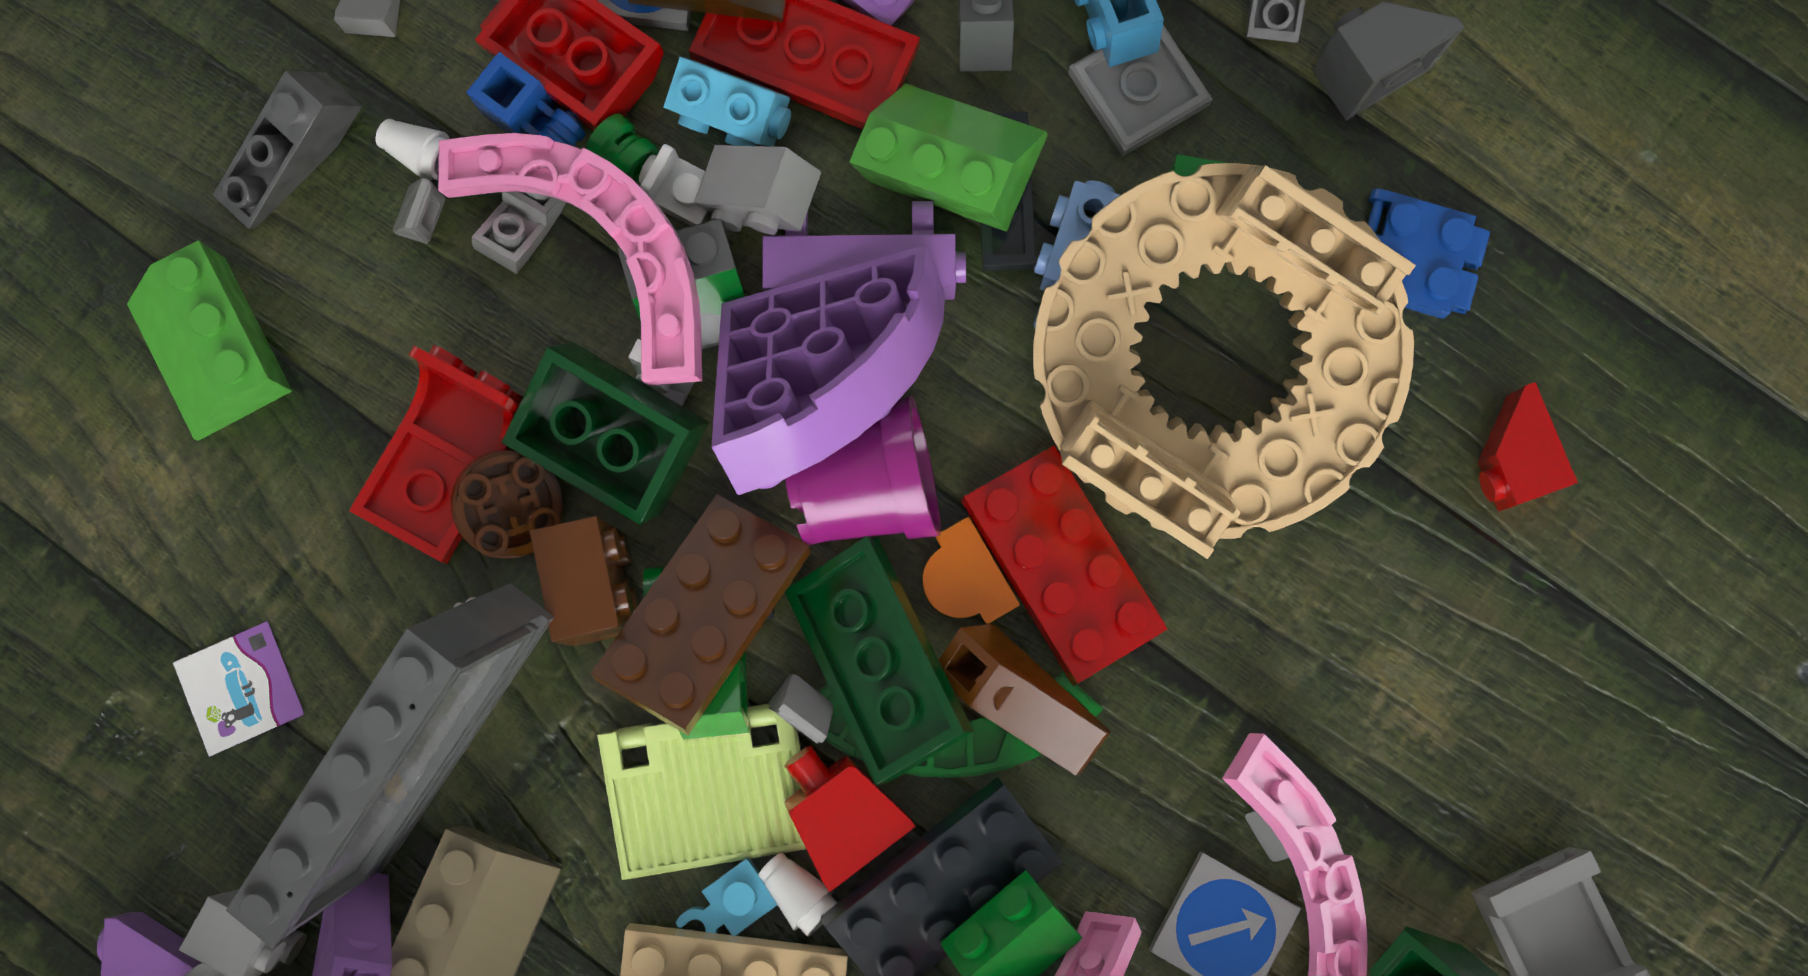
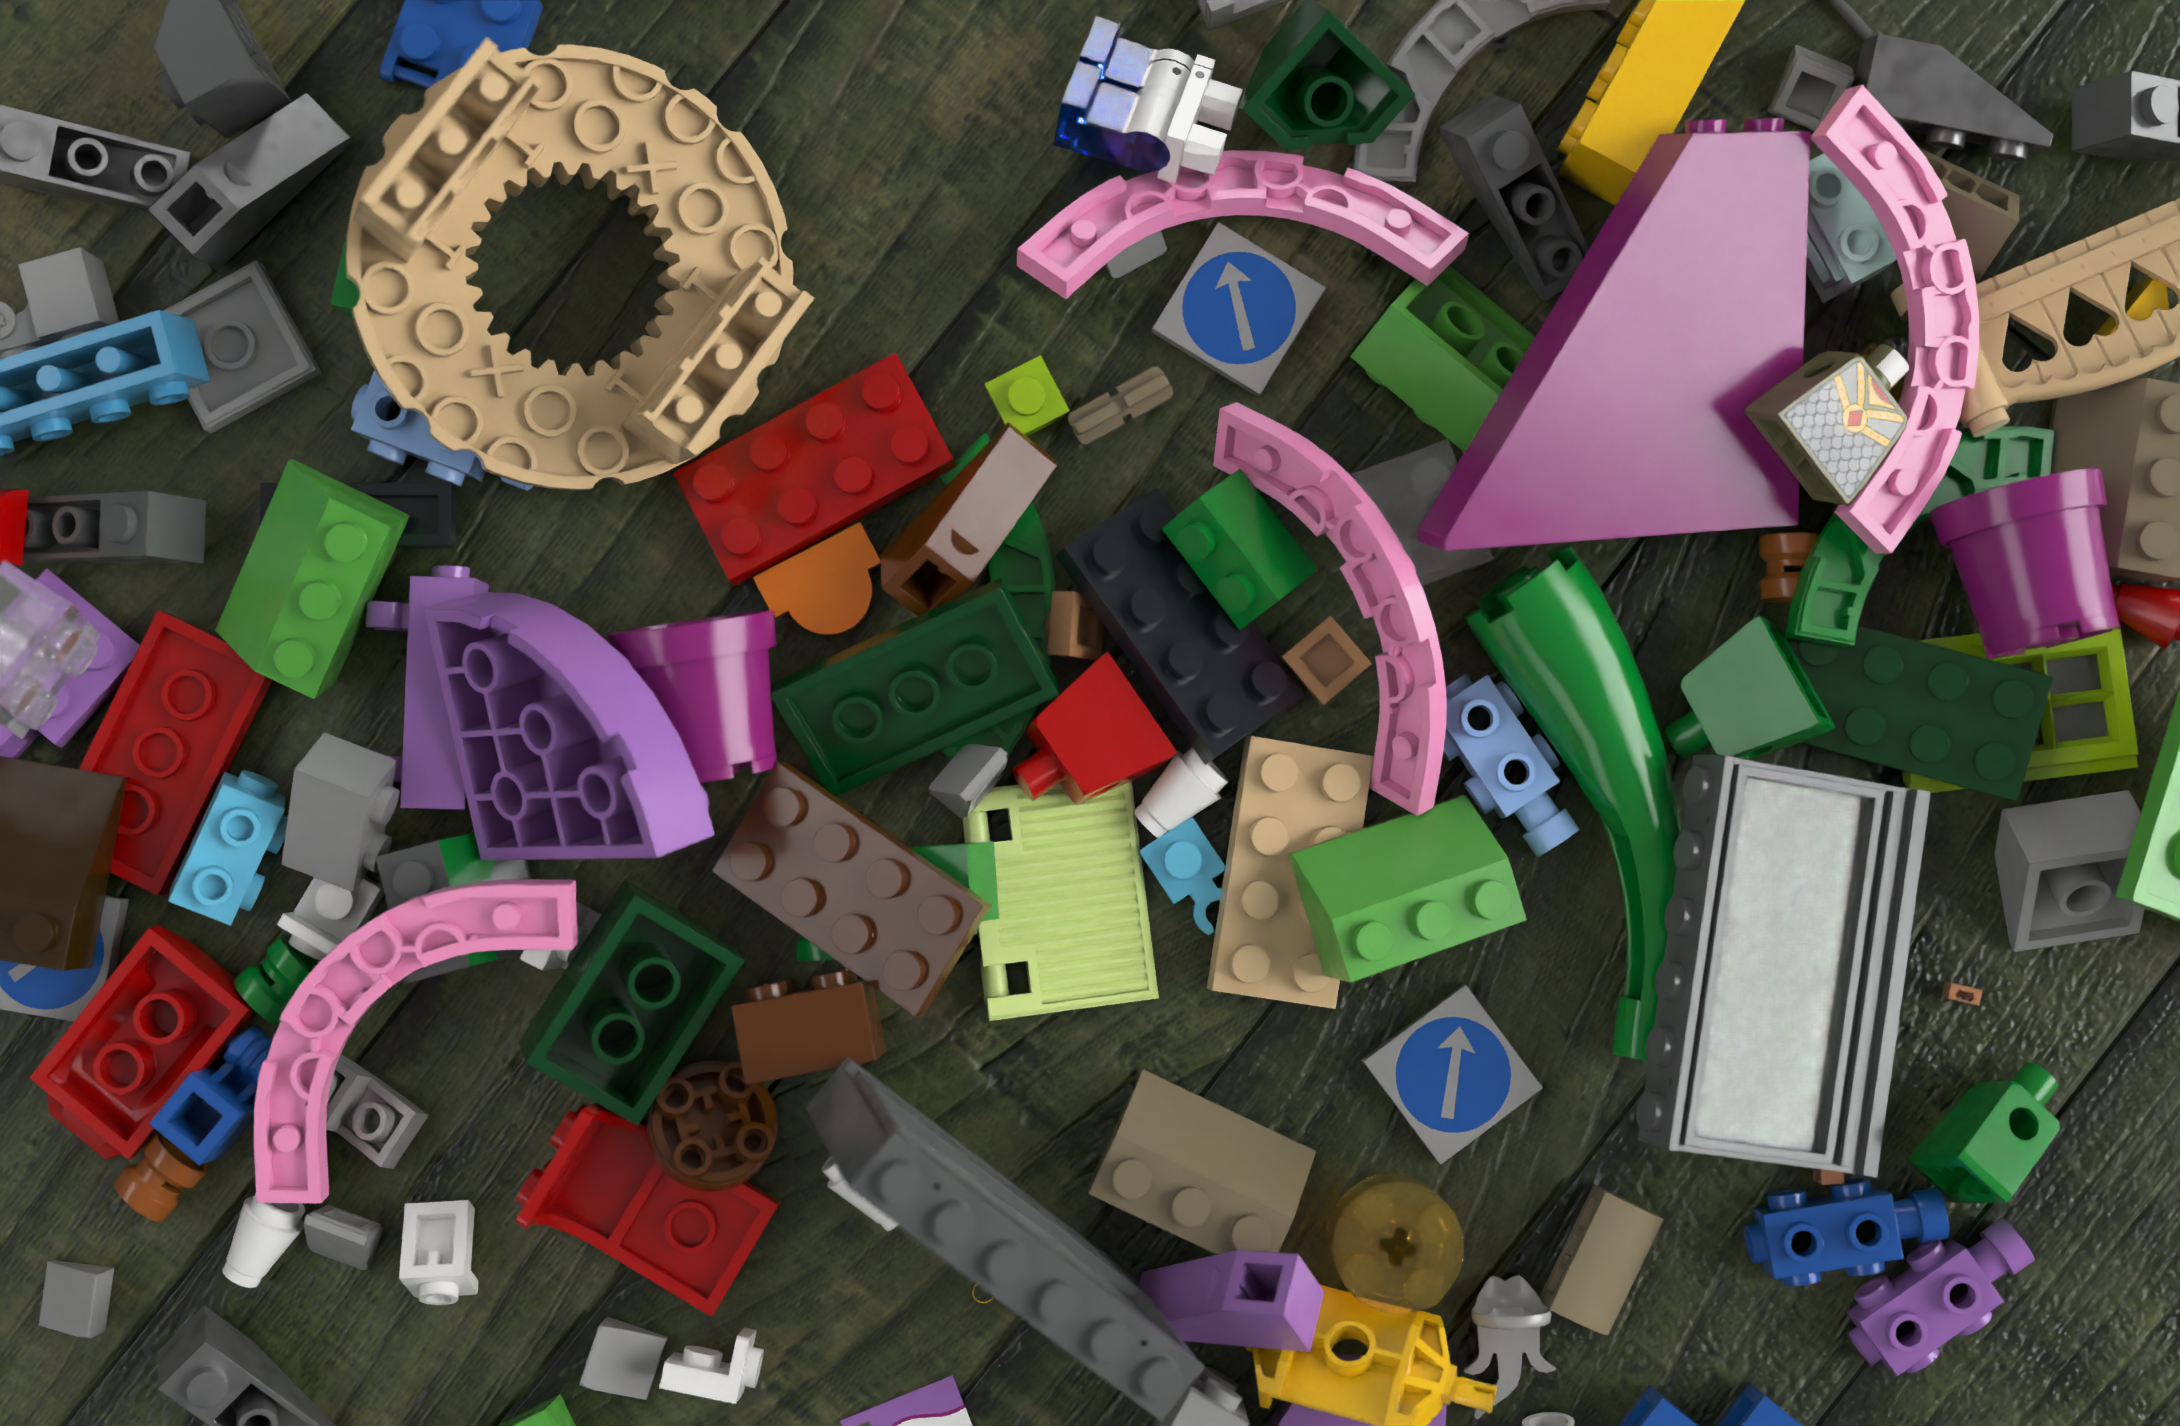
camera: 90 degrees left, 5 degrees up
none -> dark orange wheel [113,1132,209,1222]
none -> flat silver slope [148,93,353,271]
none -> white bracket [399,1200,479,1305]
none -> light grey slope [579,1316,668,1400]
none -> white bracket [659,1328,764,1404]
none -> lime plate [985,355,1070,437]
none -> medium nougat plate [1045,591,1104,662]
none -> hips [1053,16,1243,184]
none -> dark tan piece [1067,366,1173,446]

